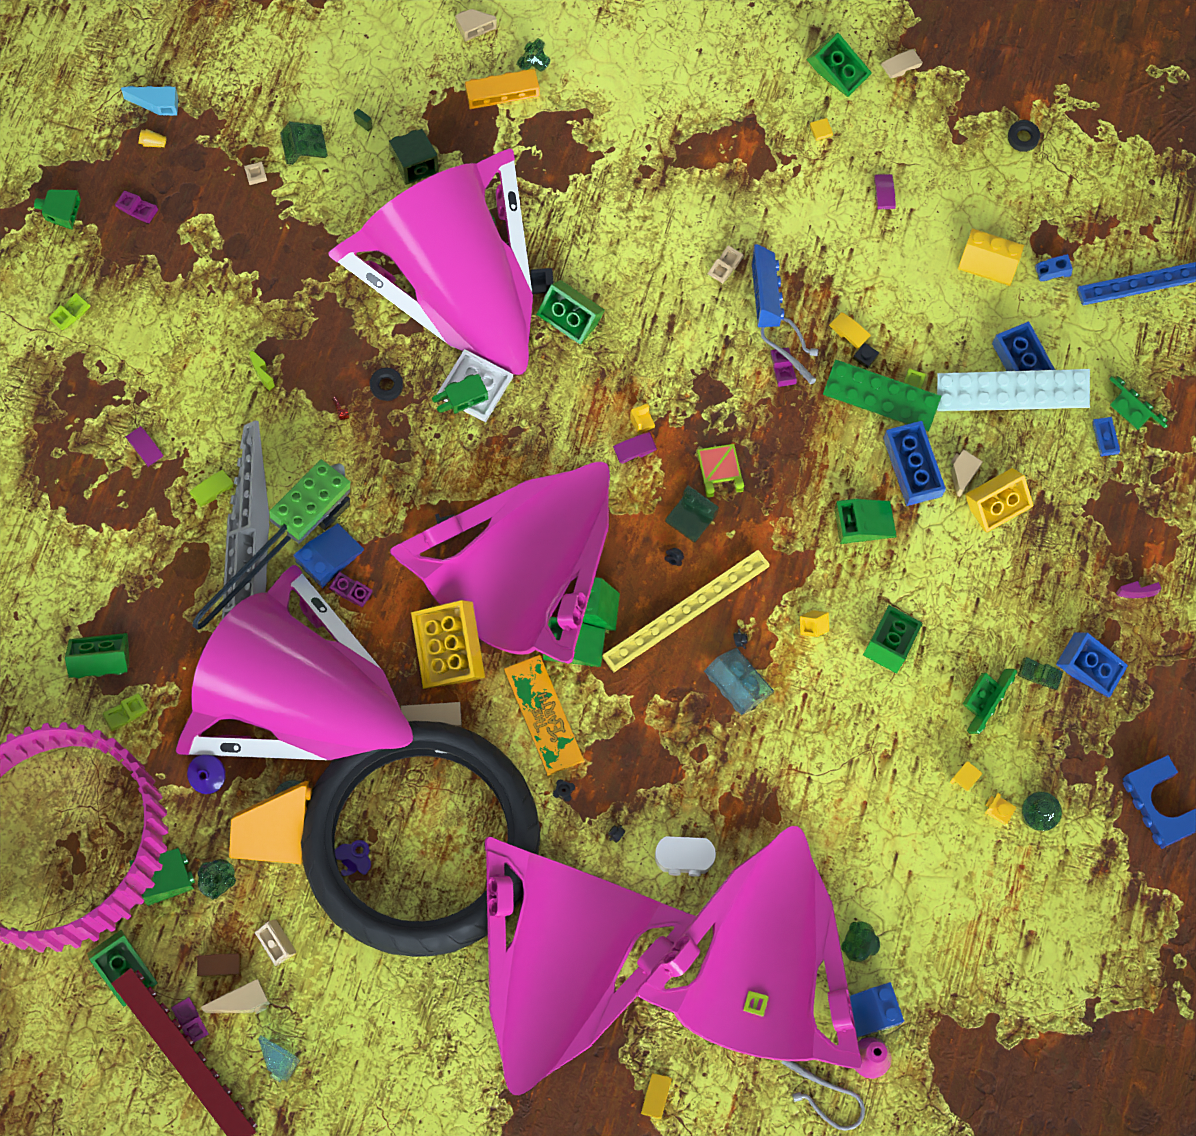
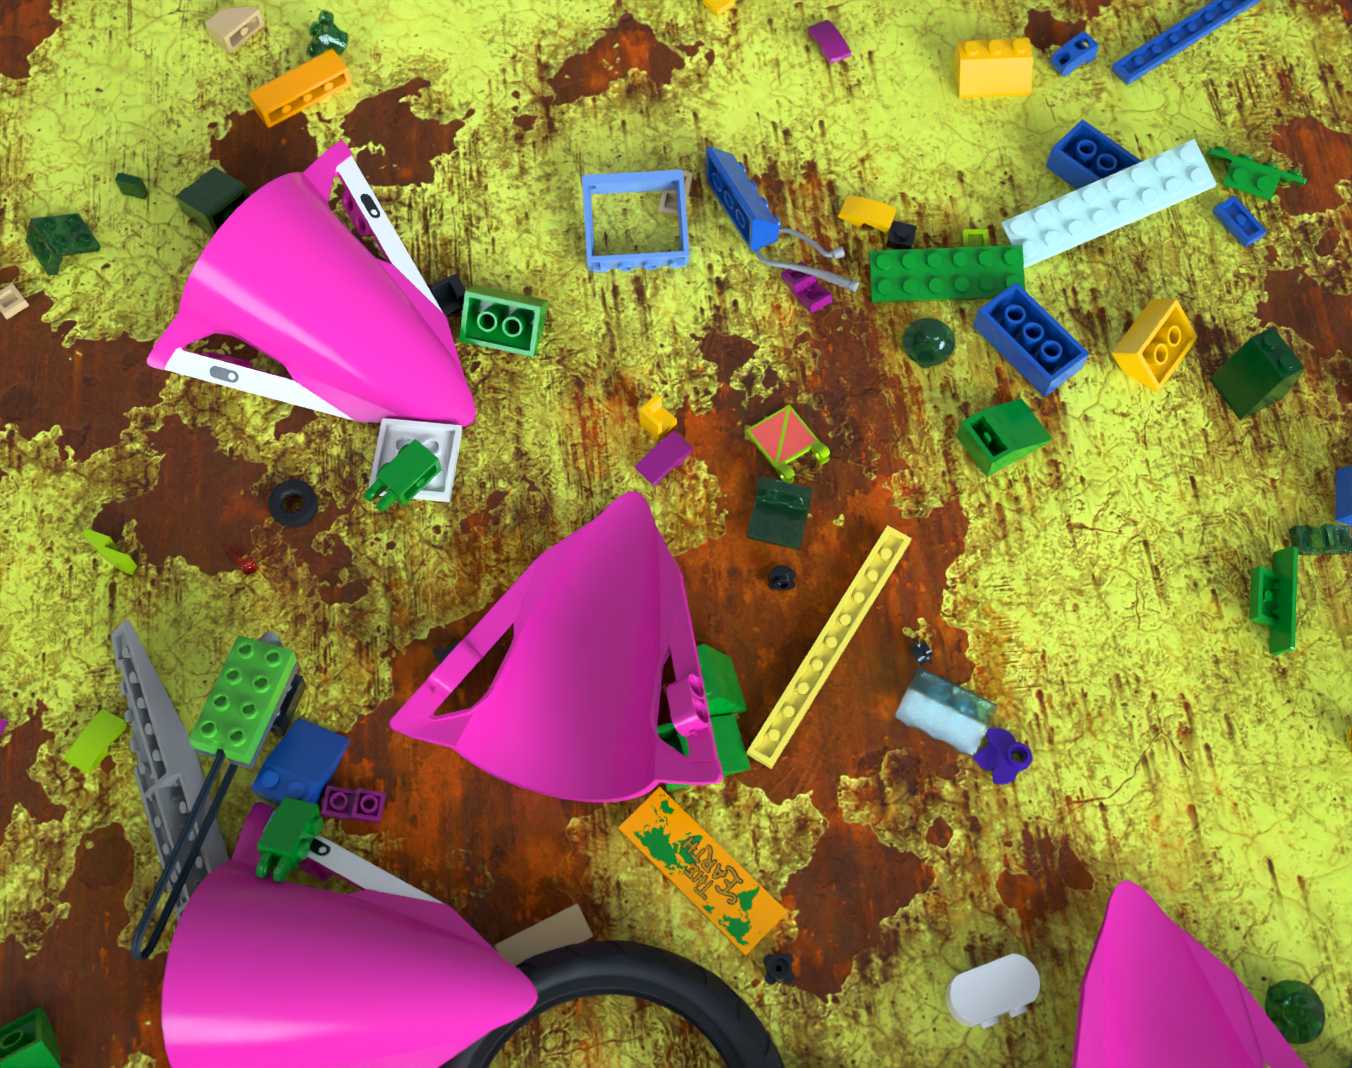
camera: 20 degrees left, 5 degrees down
yellow slope [411,600,485,689] -> none
black plate [608,825,626,843] -> none
yellow panel [800,610,829,637] -> none
green slope [863,605,923,674] -> none
yellow panel [950,761,983,791] -> none
tan slope [951,449,983,497] -> none
none -> green hinge [256,797,323,883]
none -> medium blue window [582,170,689,273]
none -> clear green plate [902,318,955,368]
none -> dark purple plate [973,728,1032,785]
none -> dark green slope [1210,327,1305,421]

